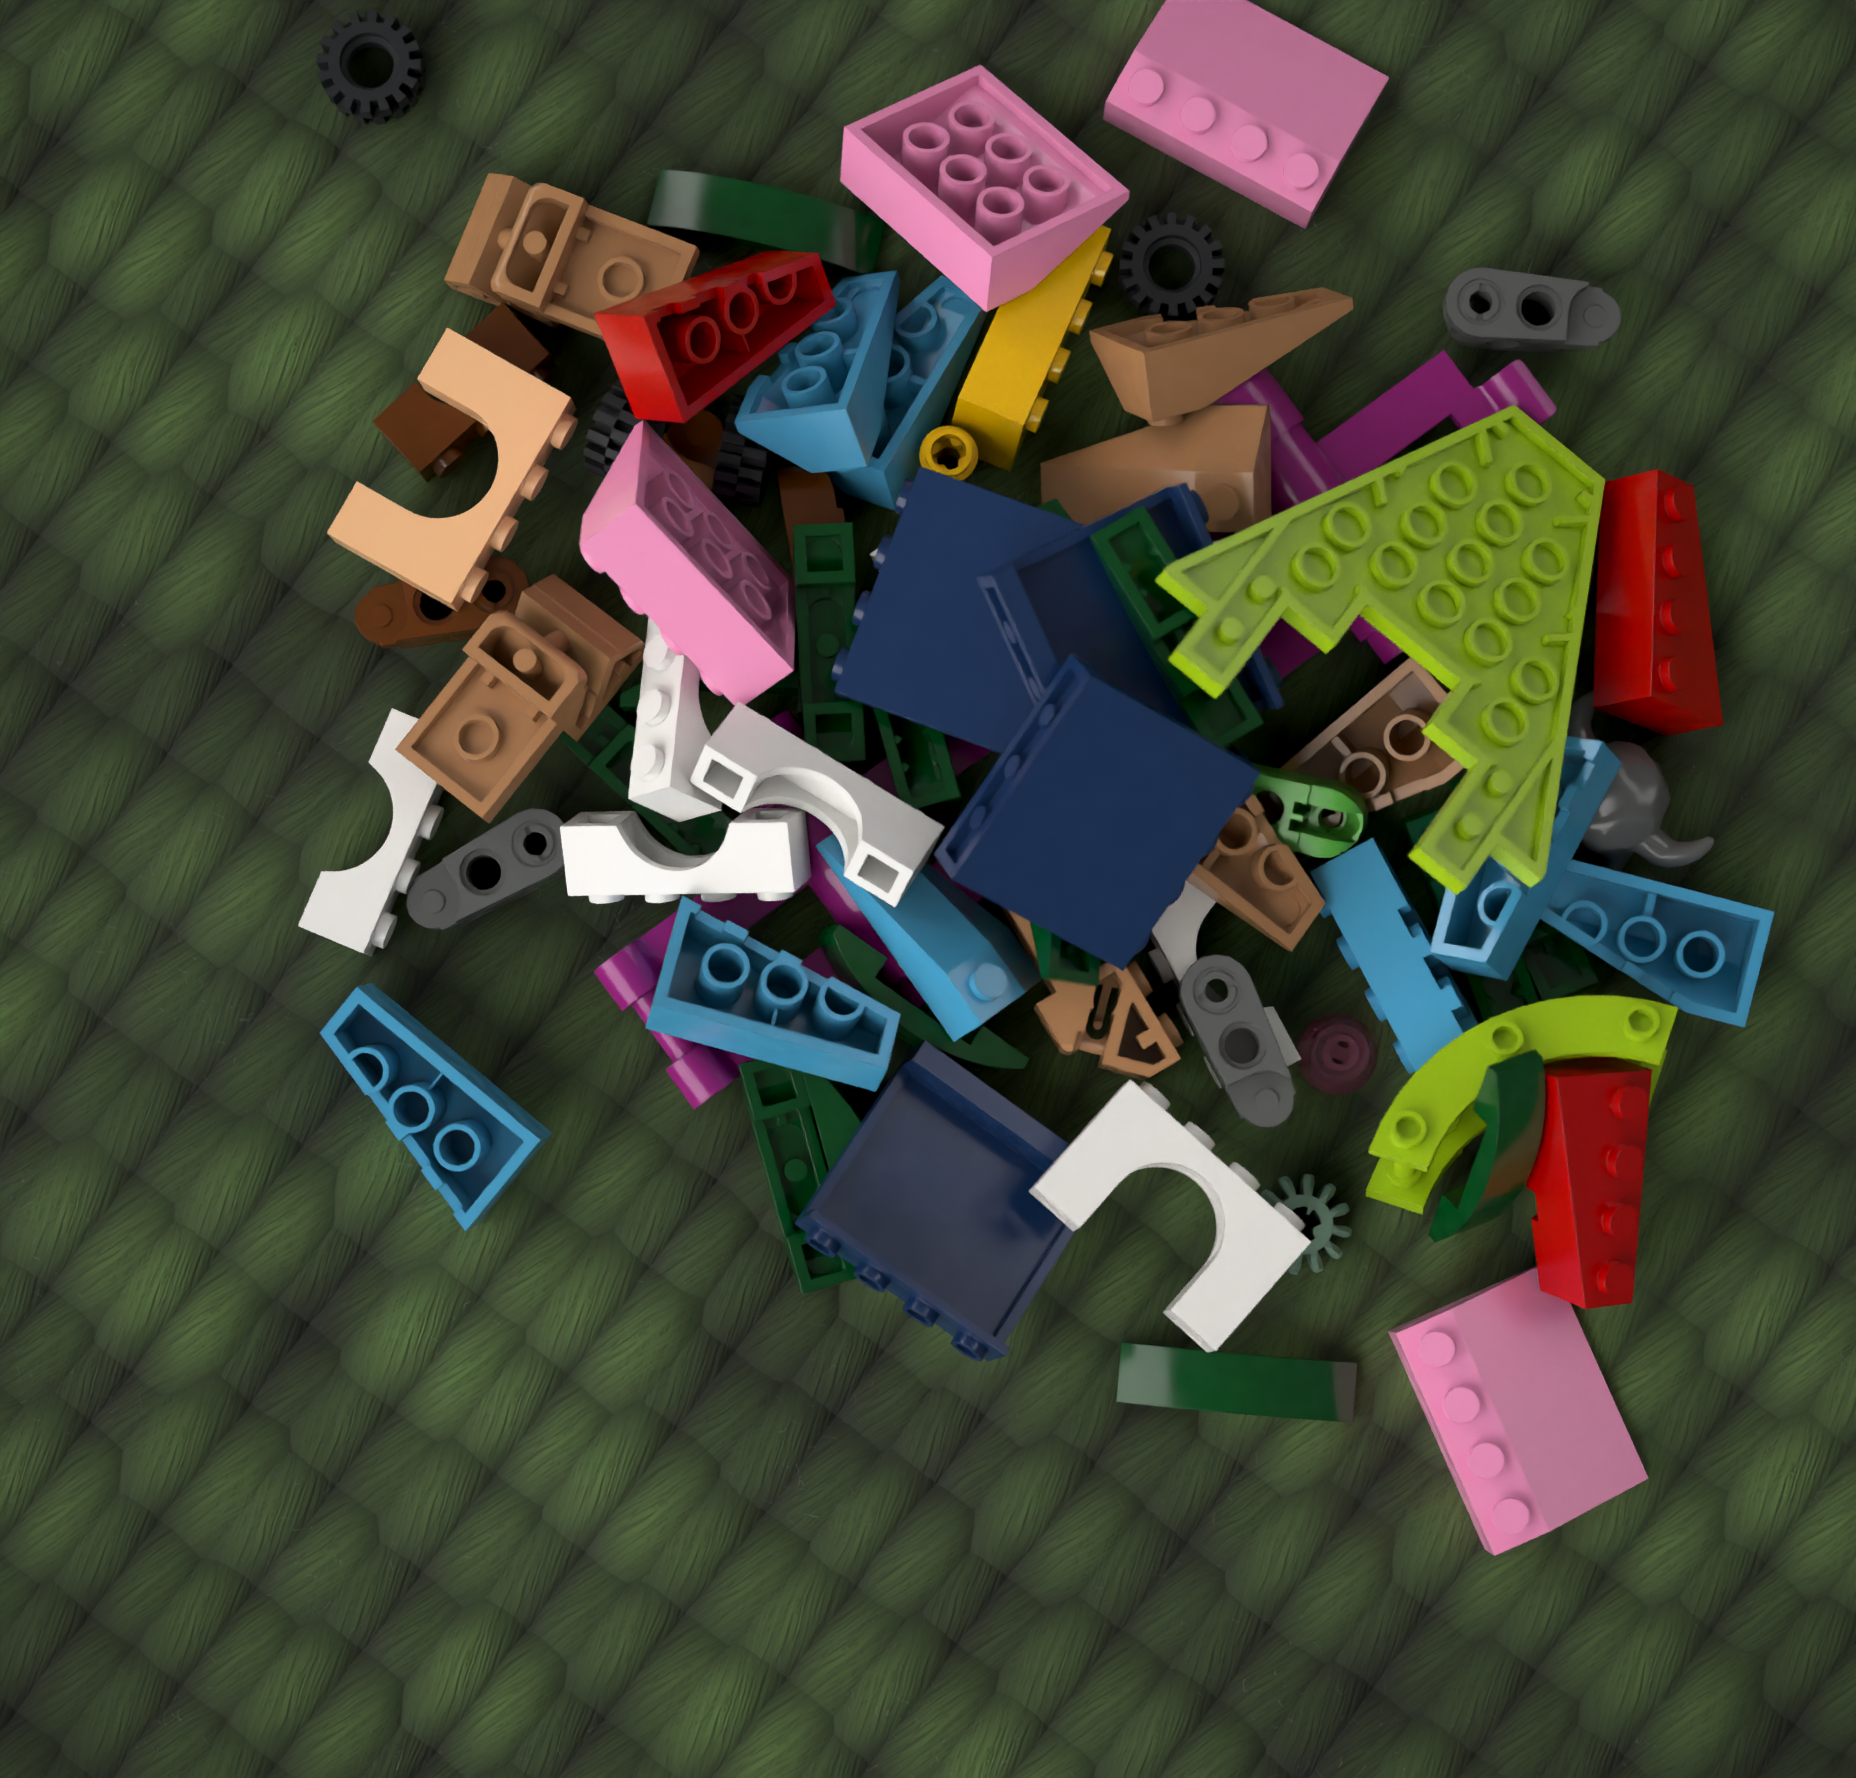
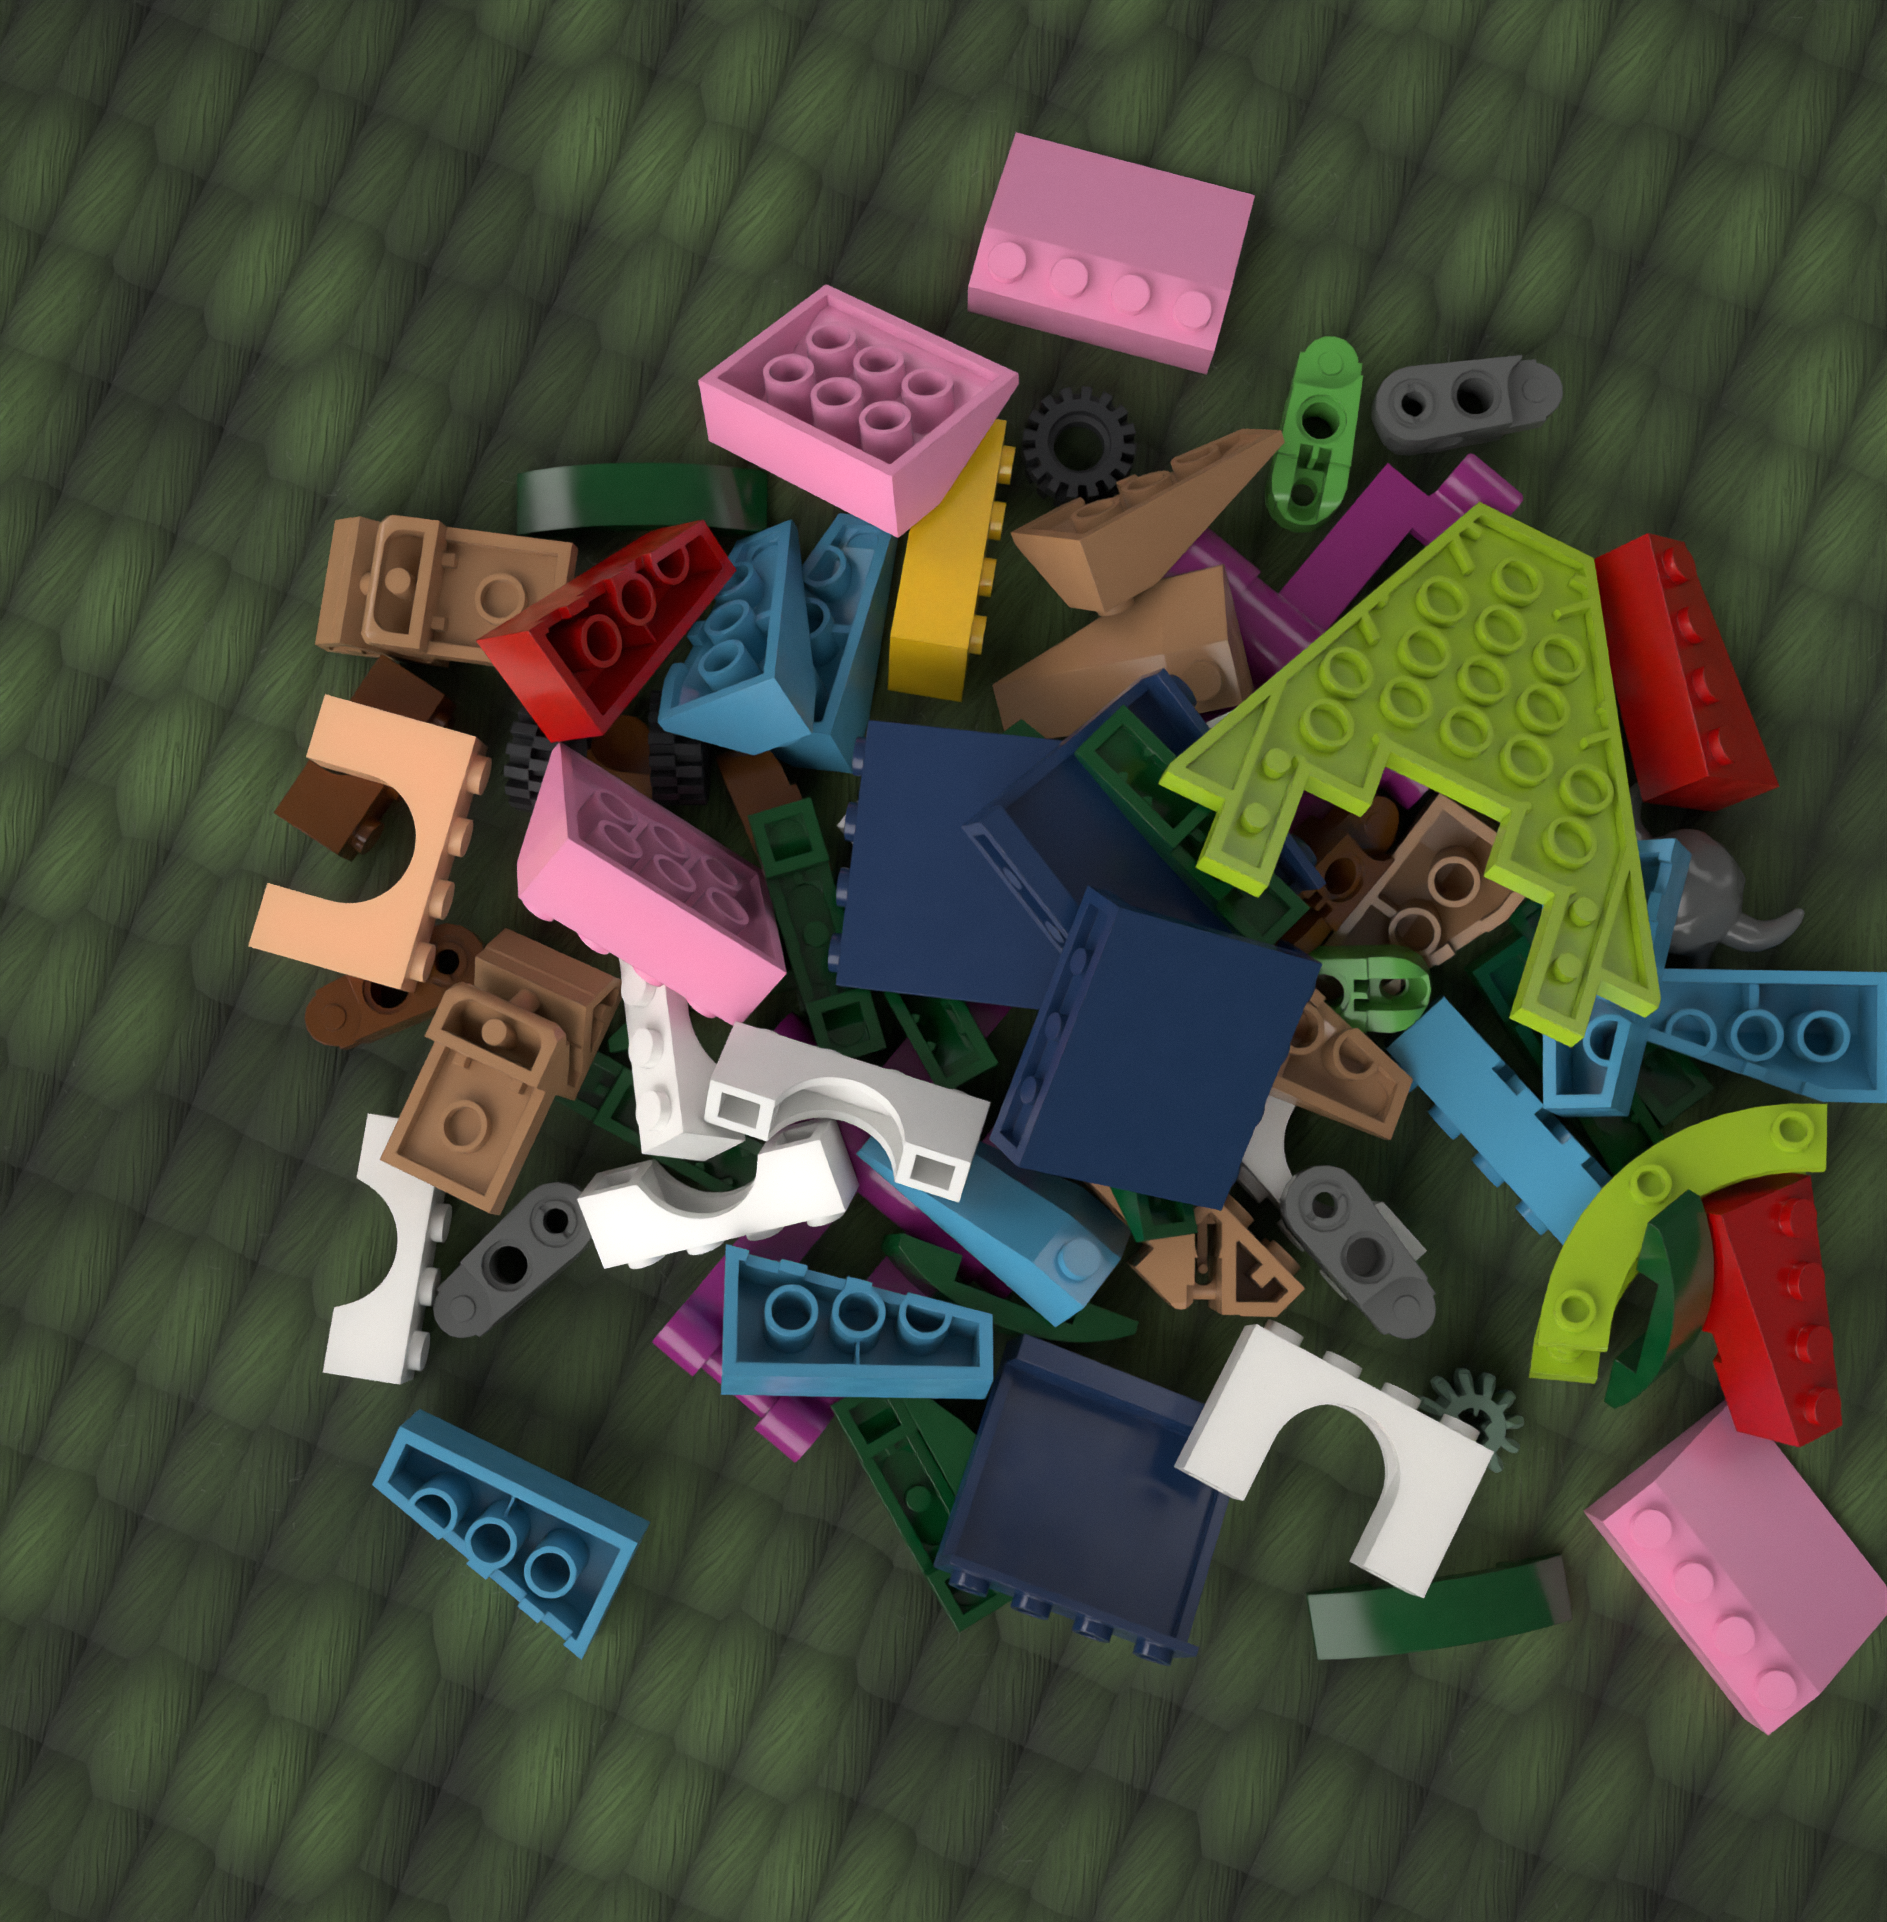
camera: 15 degrees left, 0 degrees up
black tyre [316,10,427,125] -> none
yellow cone [919,426,978,481] -> none
clear pink cone [1297,1014,1378,1095] -> none
none -> bright green piece [1265,336,1363,532]
none -> reddish brown piece [1274,793,1399,954]

